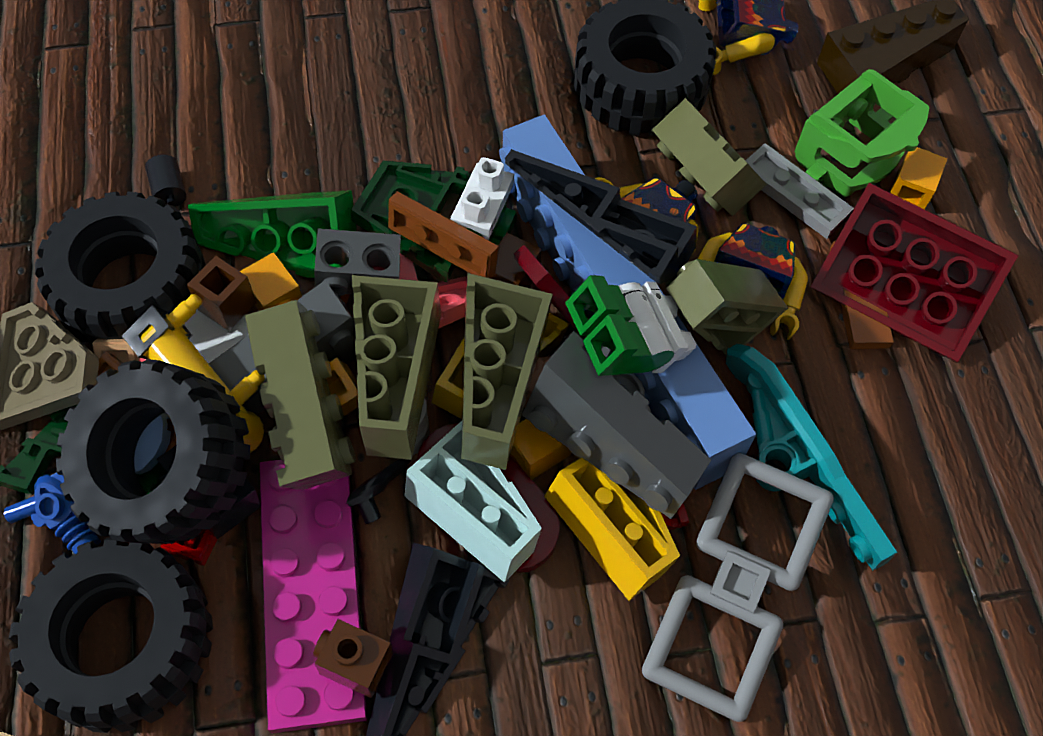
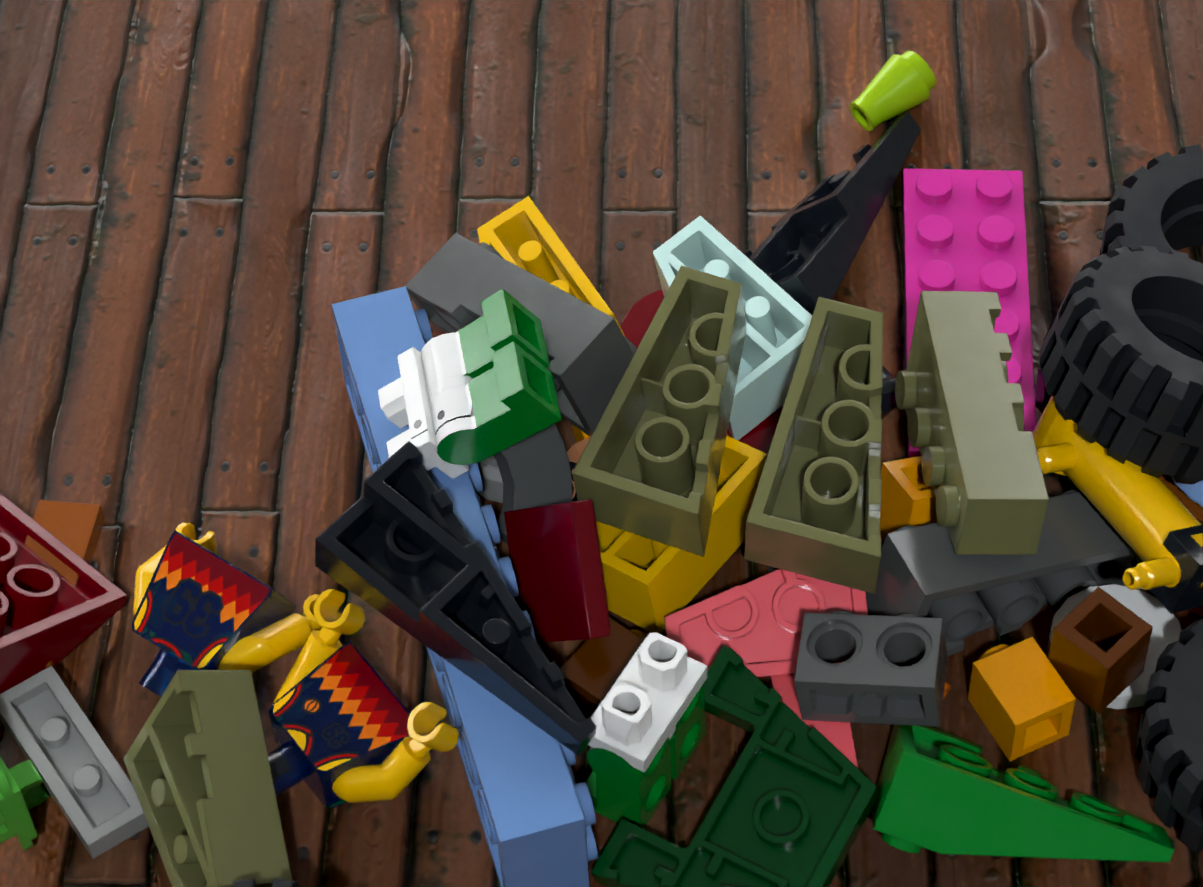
camera: 165 degrees left, 10 degrees down
reddish brown brick [313,619,393,698] -> none
dark orange tile [388,191,499,279] -> none
light grey bar [642,453,834,722] -> none
olive wedge [666,259,788,356] -> none
teal piece [726,343,897,571] -> none

